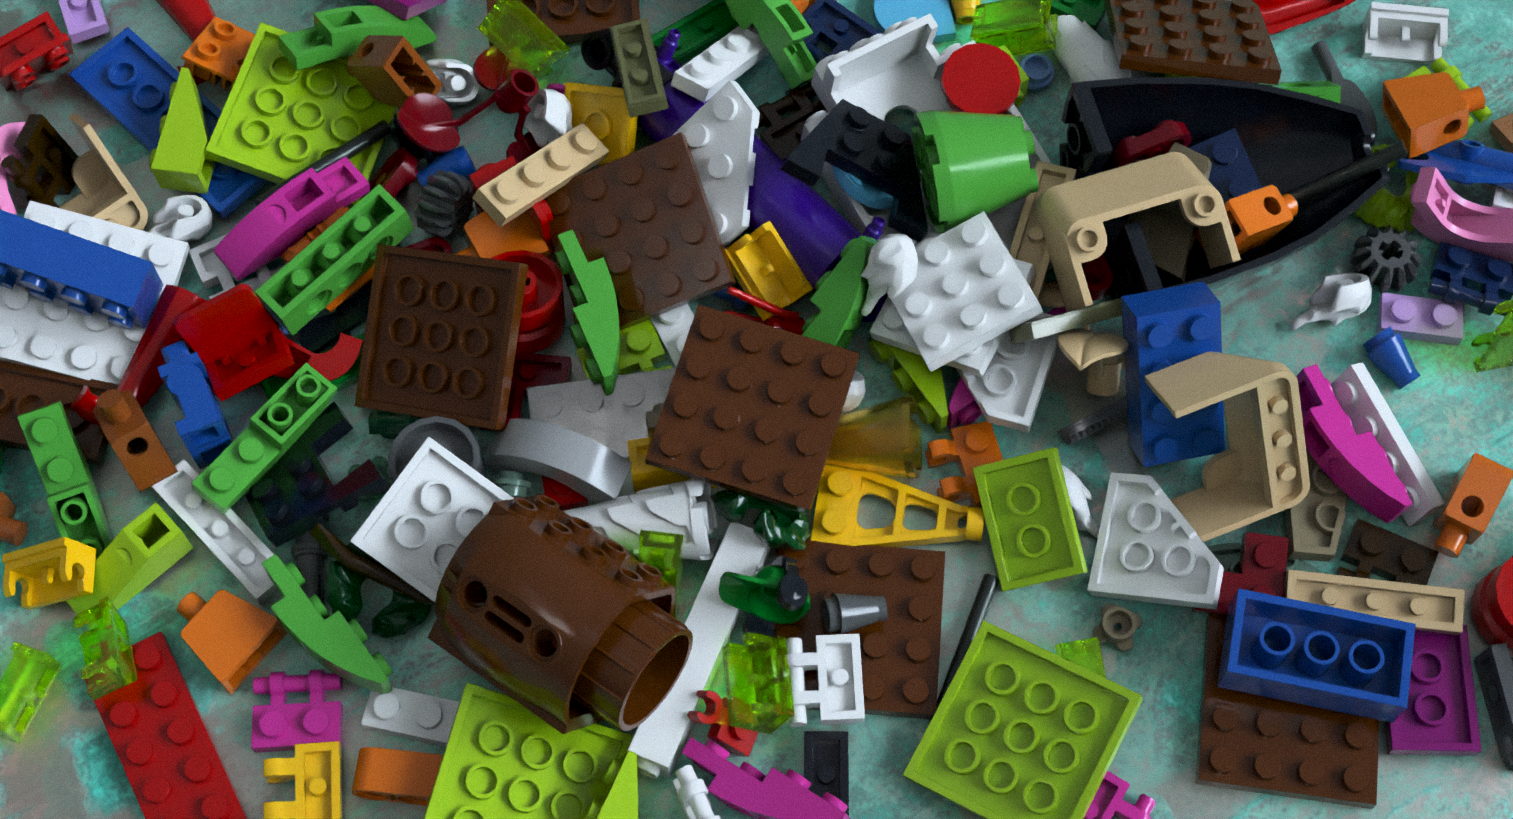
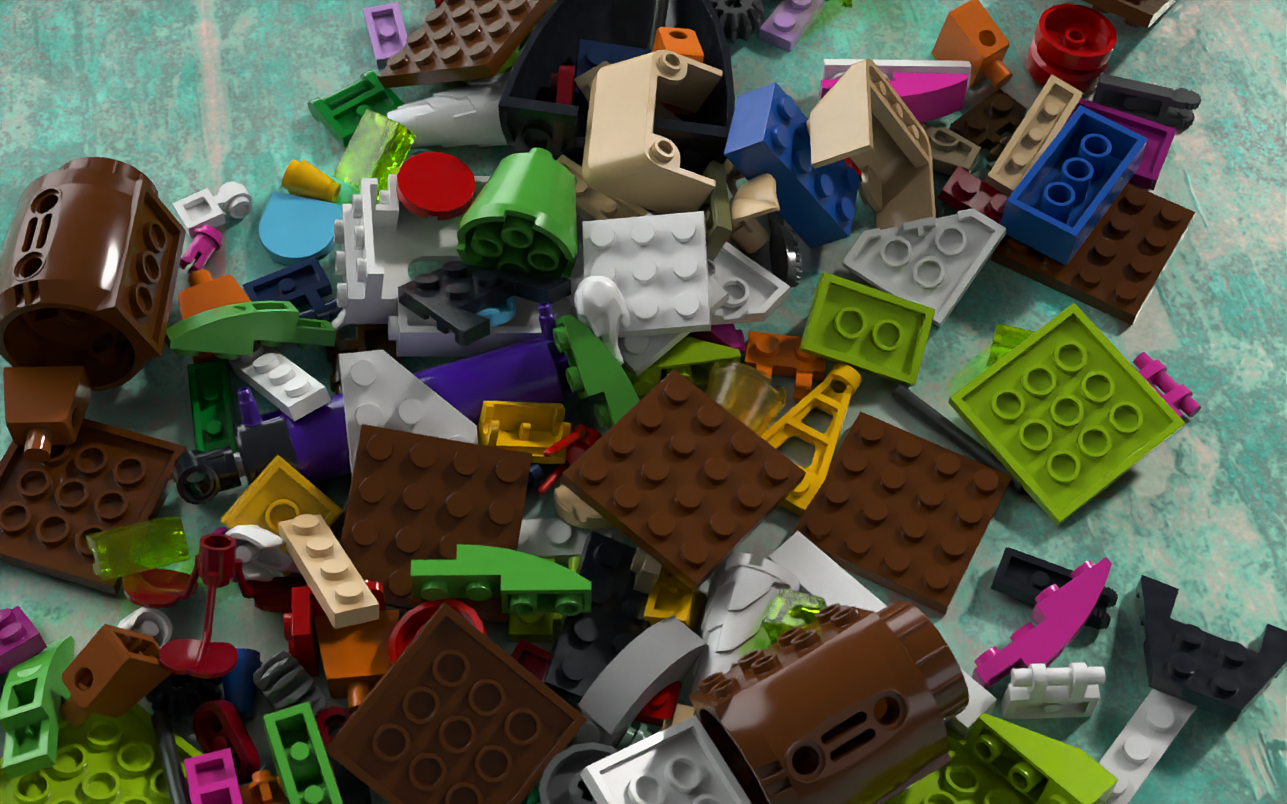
camera: 70 degrees left, 10 degrees down
olive tile [609,18,669,118] -> none
red plate [687,690,765,757] -> none
dark green piece [710,489,811,552] -> none
green cap [719,556,810,646] -> none
clear neon green hinge [722,633,794,734] -> none
white plate [782,633,865,727] -> none
dark grey cone [821,593,888,634] -> none
dark tan plate [1093,603,1142,652] -> none
white piece [1290,272,1372,331] -> none
blue cone [1363,327,1421,389] -> none

